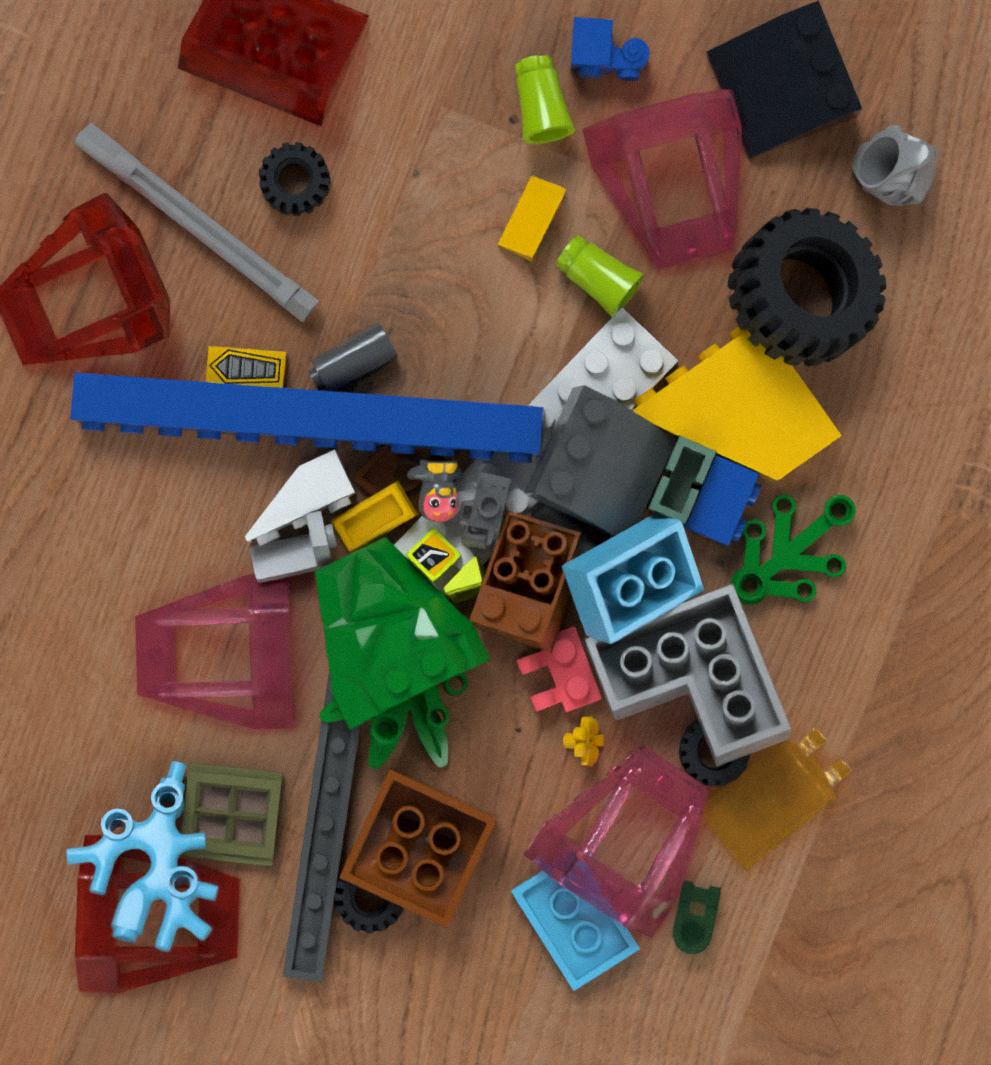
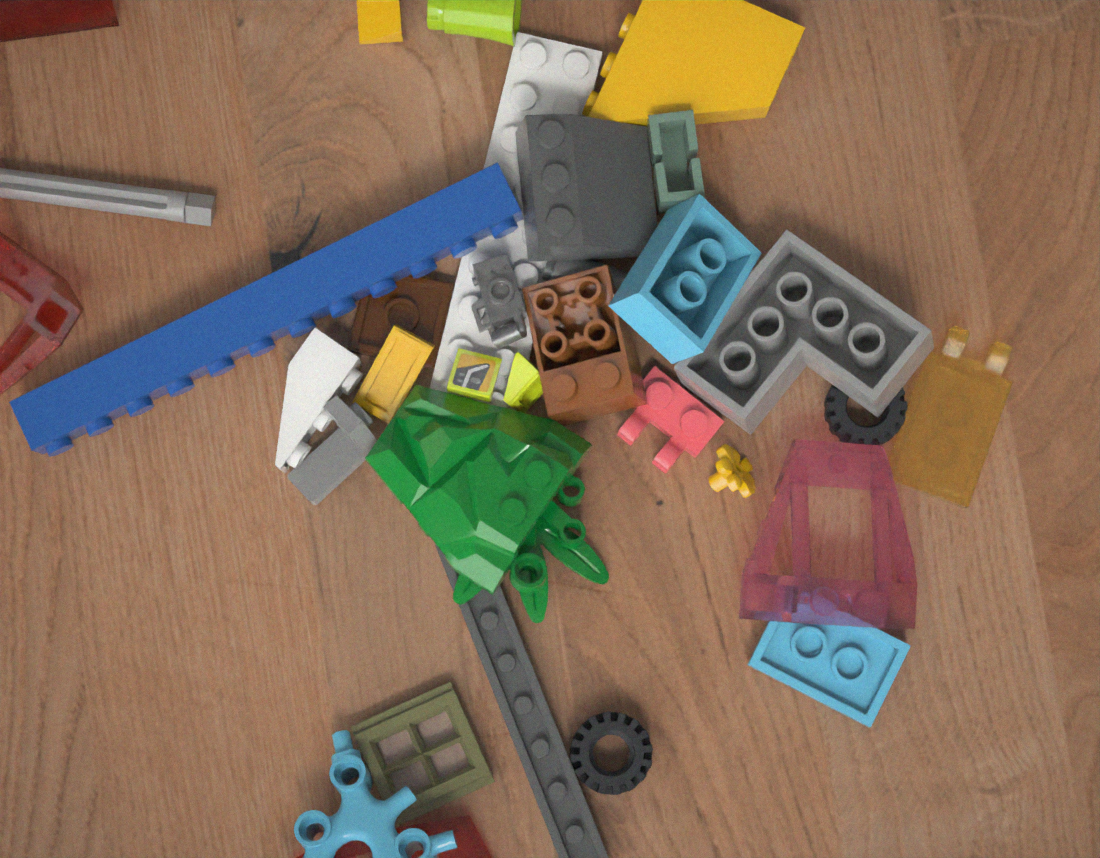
camera: 30 degrees left, 5 degrees down
clear pink windscreen [135,574,295,729] -> none
tile [206,346,287,388] -> none
black tyre [259,142,330,216] -> none
dark grey brick [308,322,398,392] -> none
dark orange slope [339,767,497,928] -> none
animal [407,458,462,522] -> none
clear green plate [672,879,721,954] -> none
blue brick [684,455,762,547] -> none
green plant [730,494,856,605] -> none

